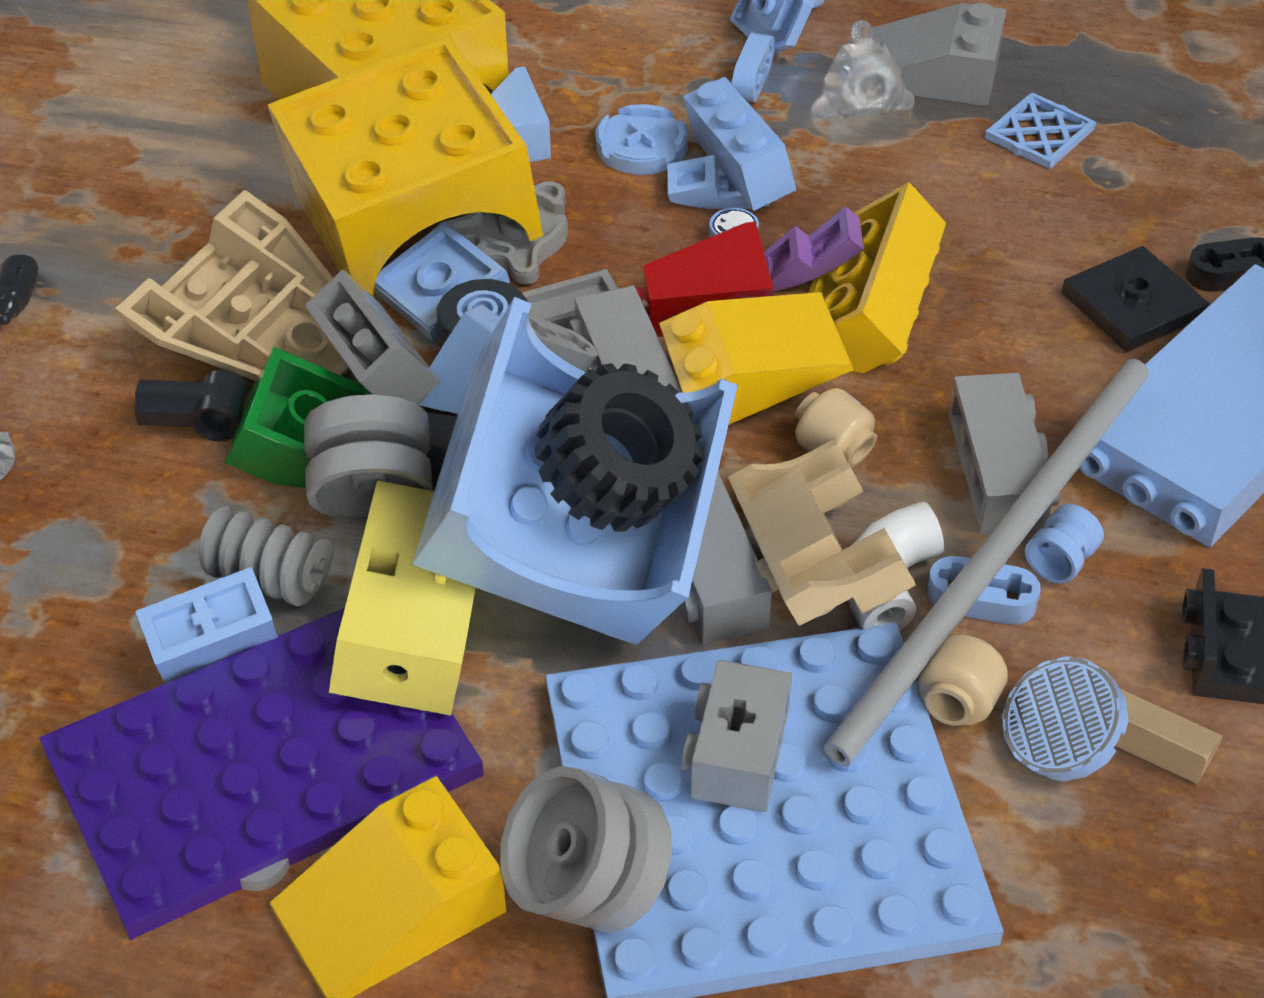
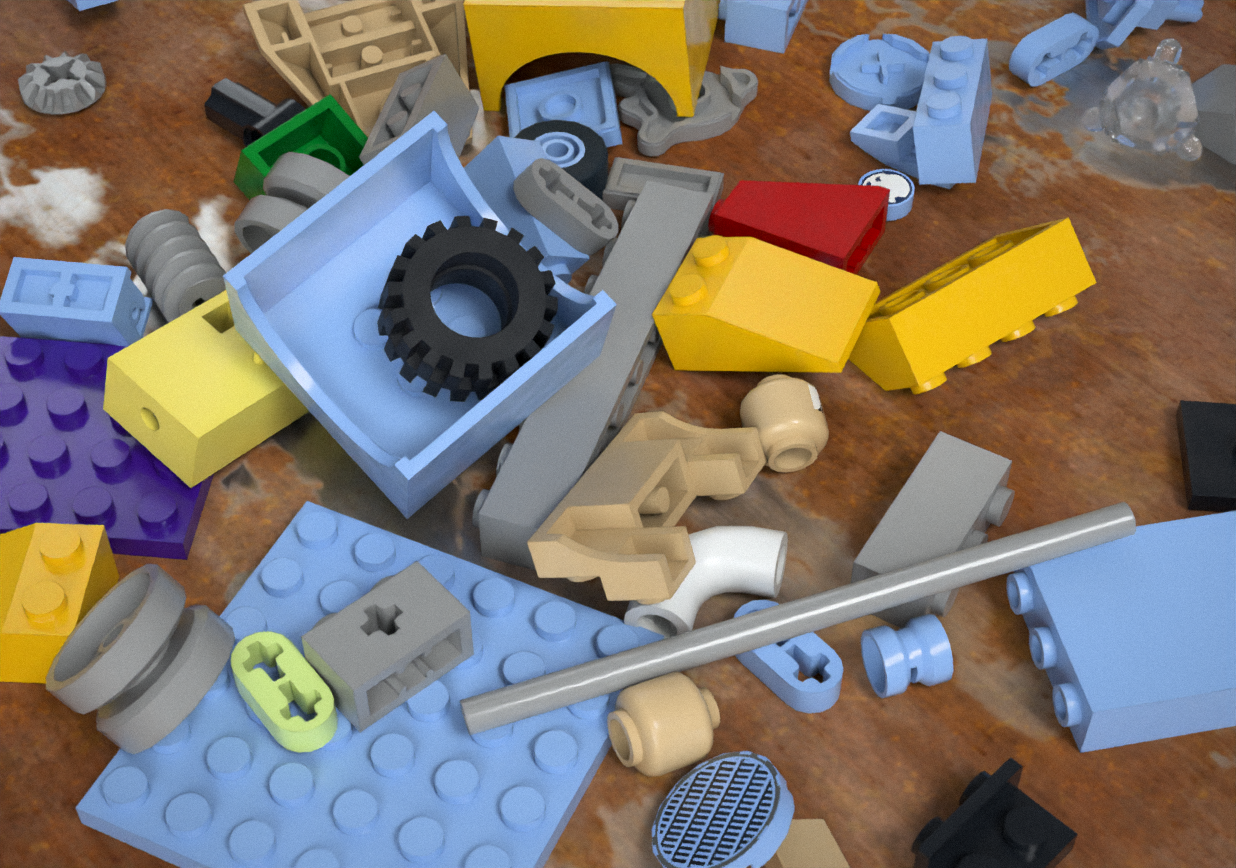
camera: 35 degrees right, 0 degrees up
medium lavender slope [764,207,864,292] -> none
none -> yellowish green beam [231,631,338,753]

